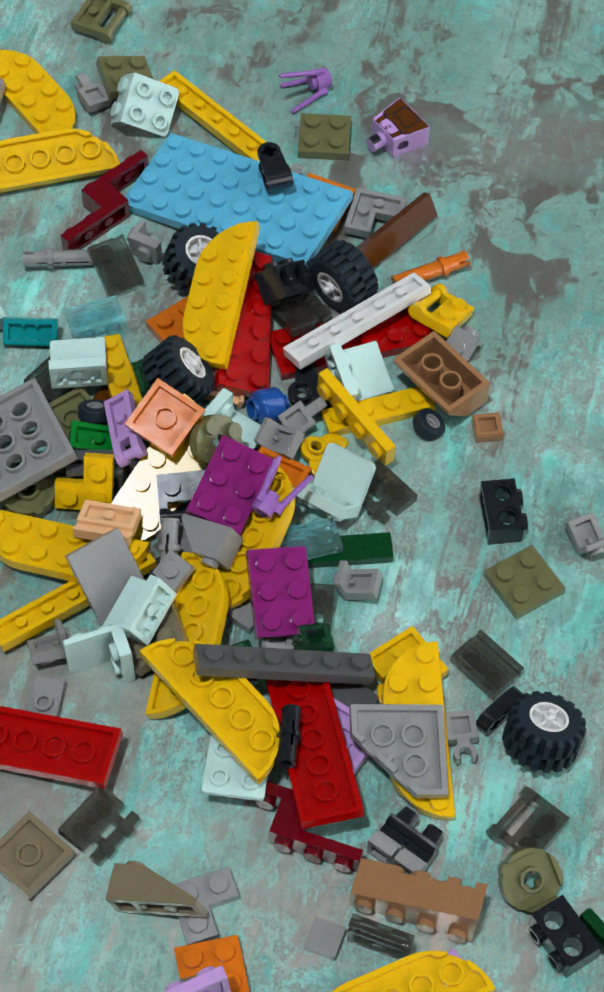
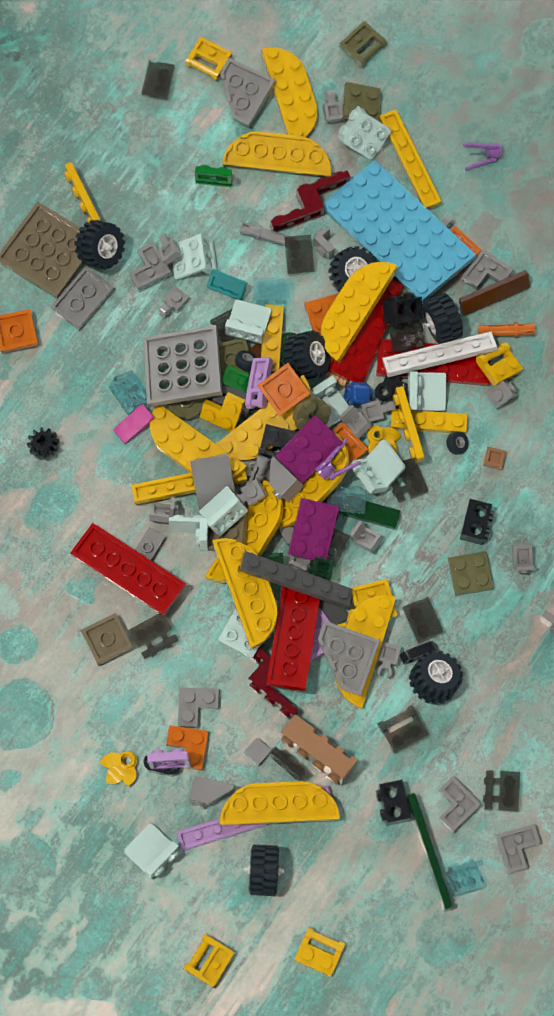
camera: 20 degrees right, 15 degrees up
light nougat plate [73,500,142,546] -> none
dark tan slope [105,861,207,917] -> none
black piece [257,142,294,193] -> none
black pin [276,704,302,769] -> none
olive plate [298,113,351,161] -> none
torso [366,97,430,157] -> none
hips [367,806,443,874] -> none
medium nougat slope [393,331,490,416] -> none
olive plate [497,846,563,913] -> none

